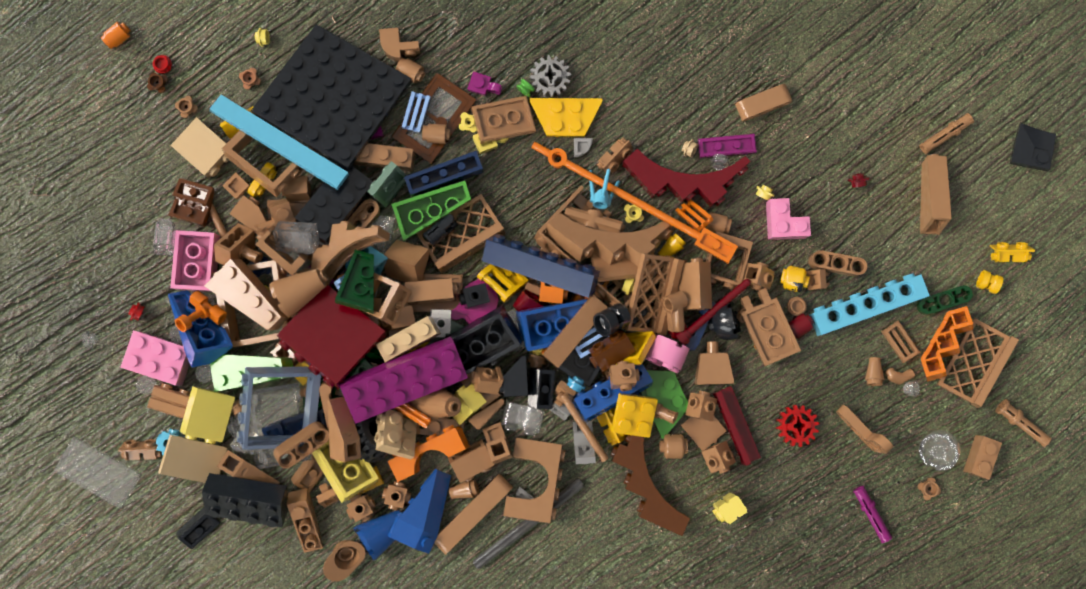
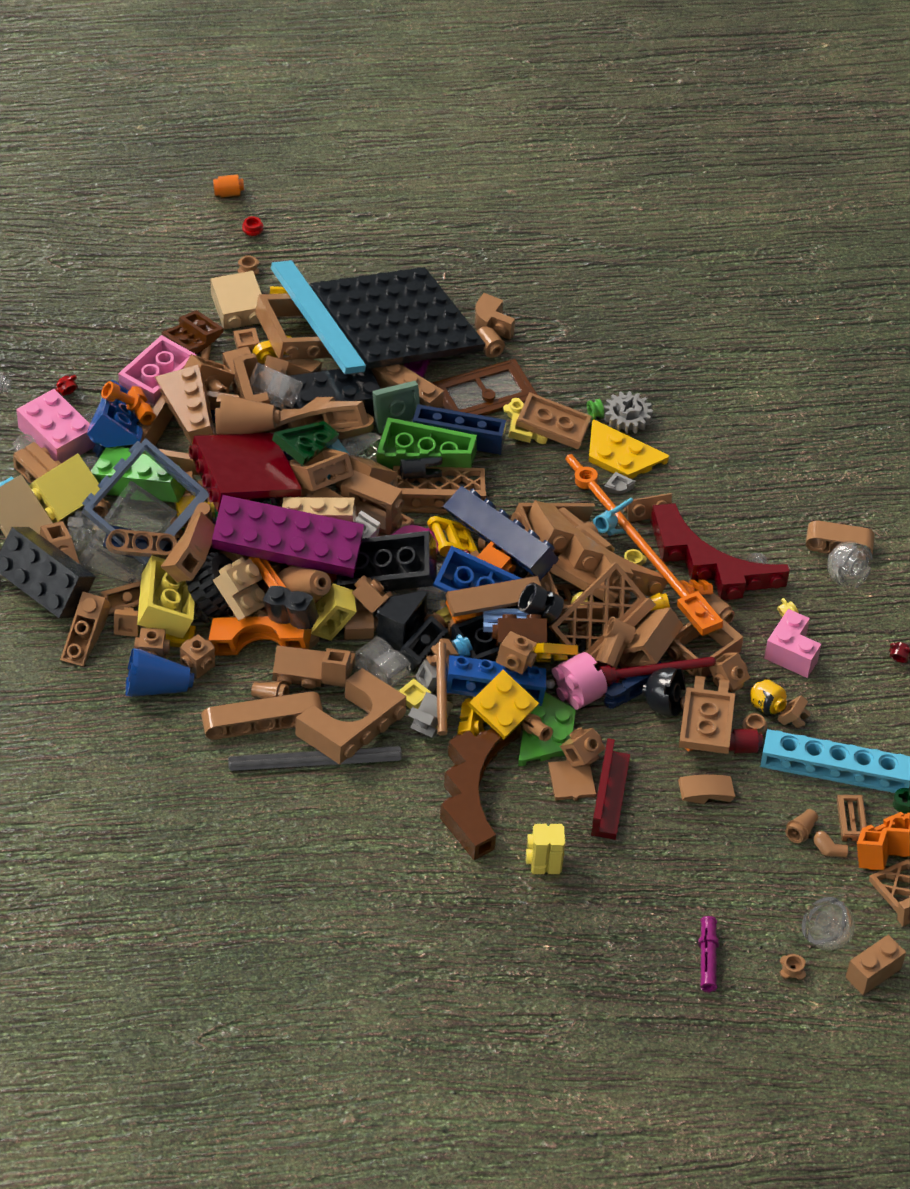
camera: 30 degrees right, 35 degrees down
reddish brown plate [147,72,168,93] -> none
clear brick [153,219,176,256] -> none
nougat plate [239,68,261,90] -> none
light yellow plate [255,28,270,47] -> none
medium nougat piece [323,540,366,581] -> none
blue wedge [388,469,451,554] -> none
light blue tile [402,91,431,133] -> none
medium nougat brick [422,124,450,144] -> none
black brick [458,283,490,309] -> none
magenta plate [467,71,502,96] -> none
medium nougat slope [468,399,505,430] -> none
medium nougat head [659,434,688,459] -> none
tan plate [682,139,698,158] -> none
medium nougat torso [695,341,734,385] -> none
magenta tile [698,134,757,159] -> none
medium nougat brick [702,441,736,474] -> none
red gear [776,405,819,447] -> none
medium nougat beam [808,251,867,277] -> none
medium nougat beam [836,405,894,454] -> none
clear hinge [903,381,920,397] -> none
none -> black brick [263,586,319,629]
none -> light yellow plate [399,679,431,709]
none -> medium nougat slope [678,774,735,804]
none -> clear cylinder [827,541,873,589]

